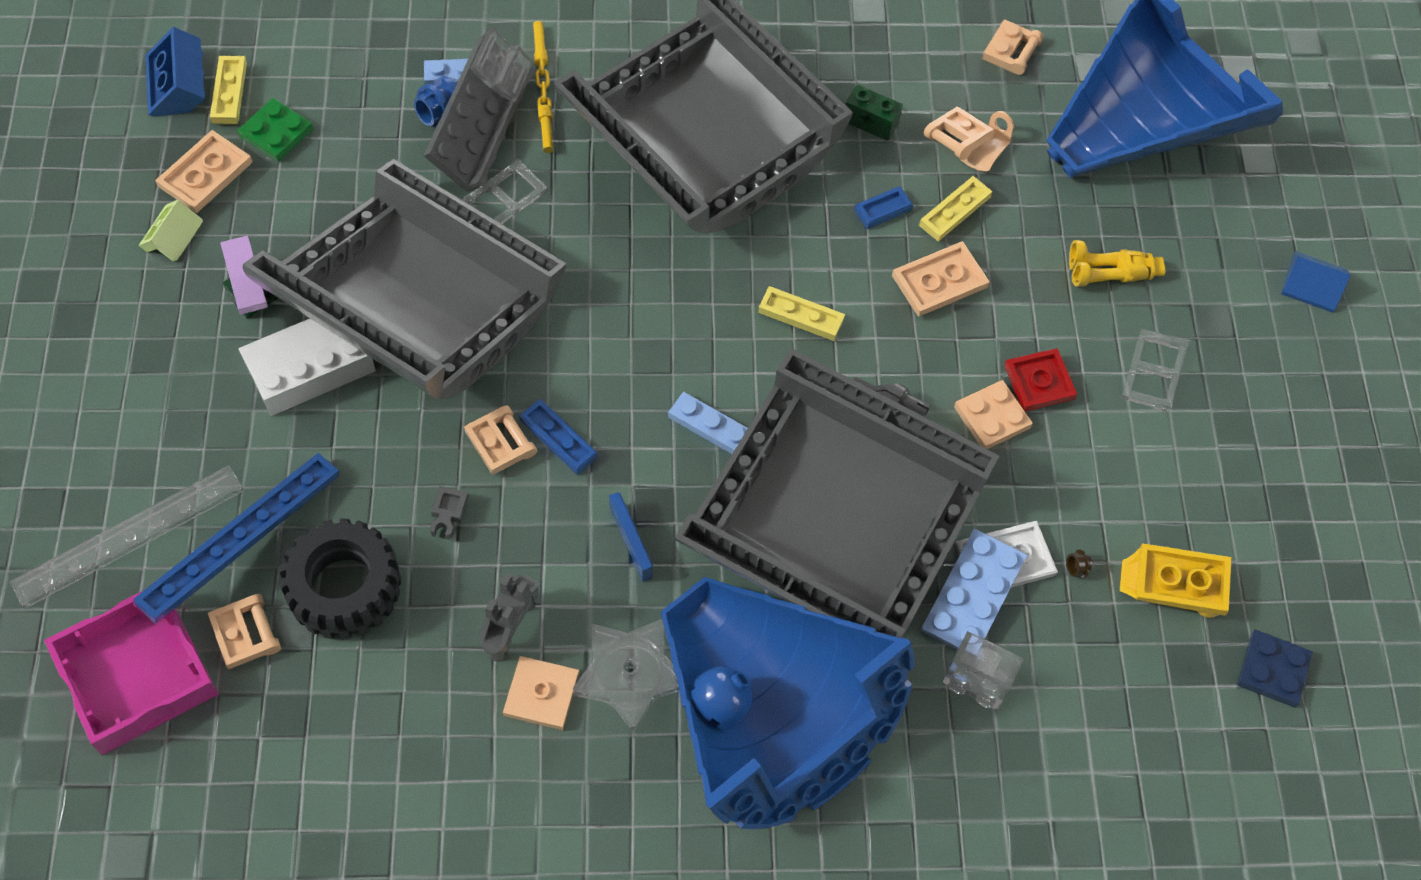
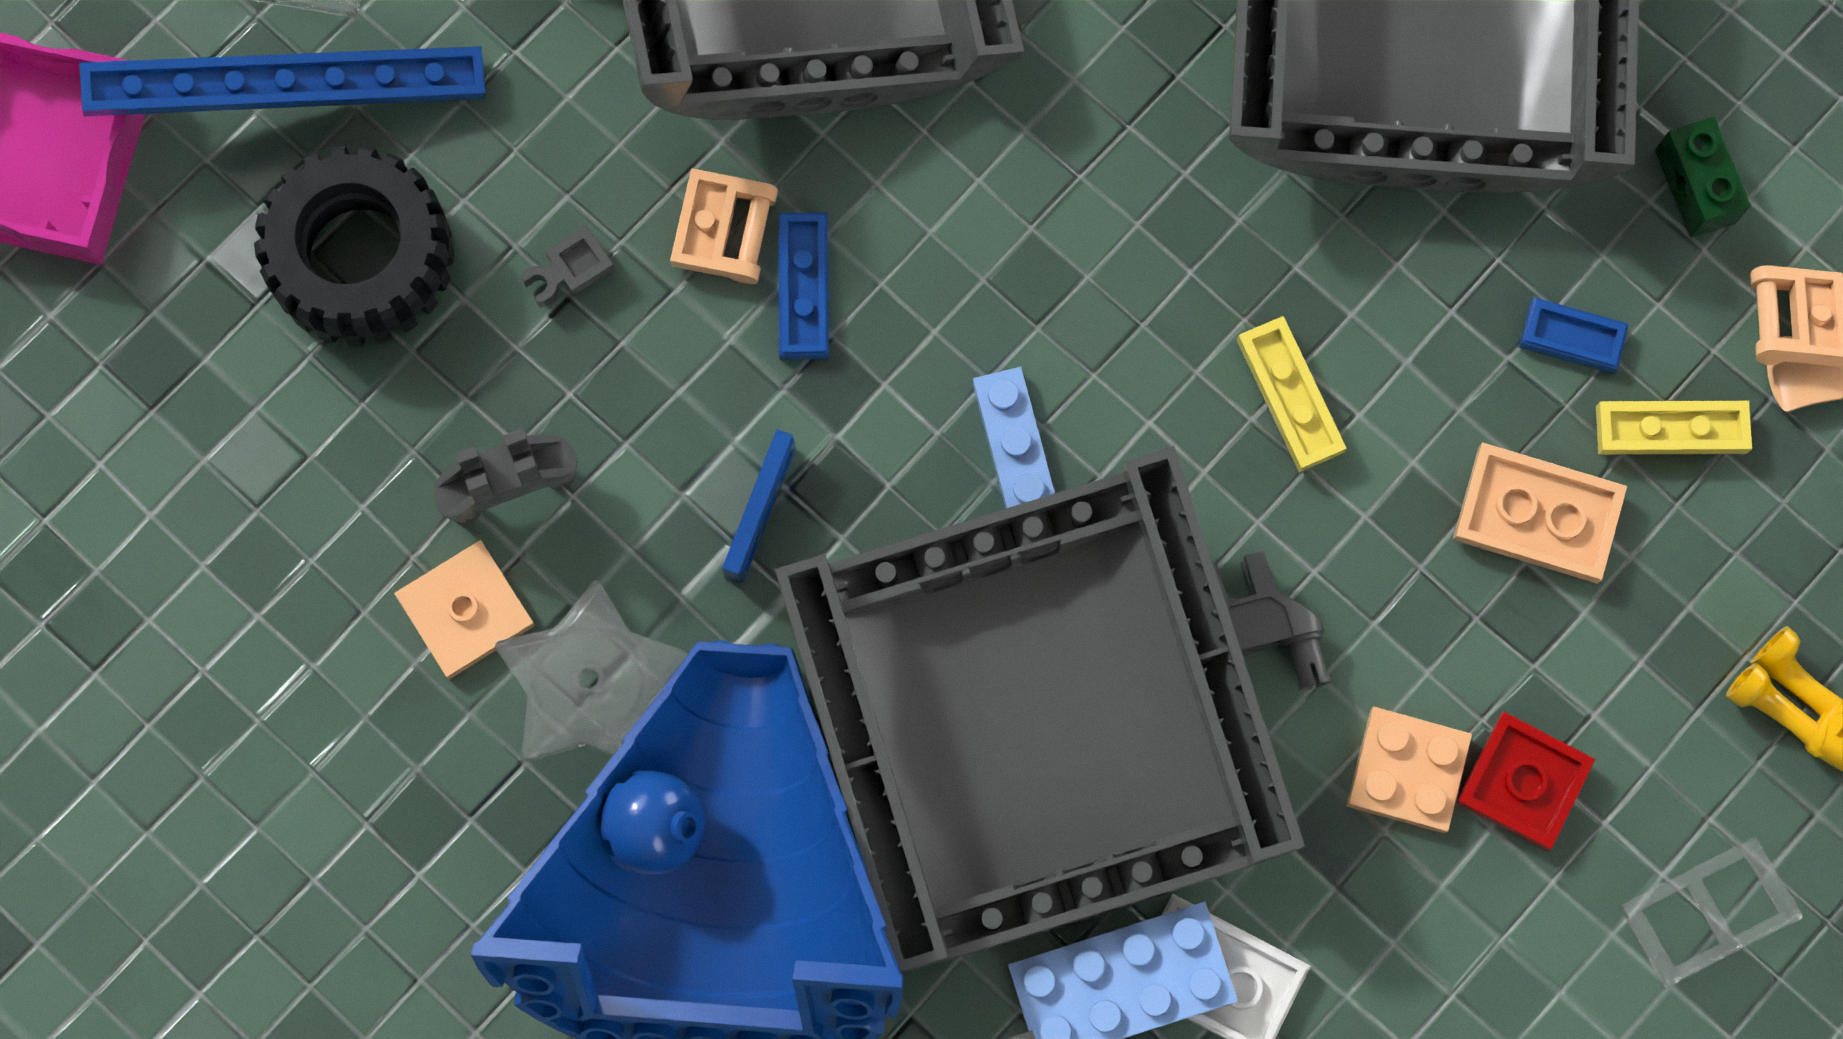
camera: 45 degrees right, 15 degrees up
light nougat plate [208,594,281,670] -> none

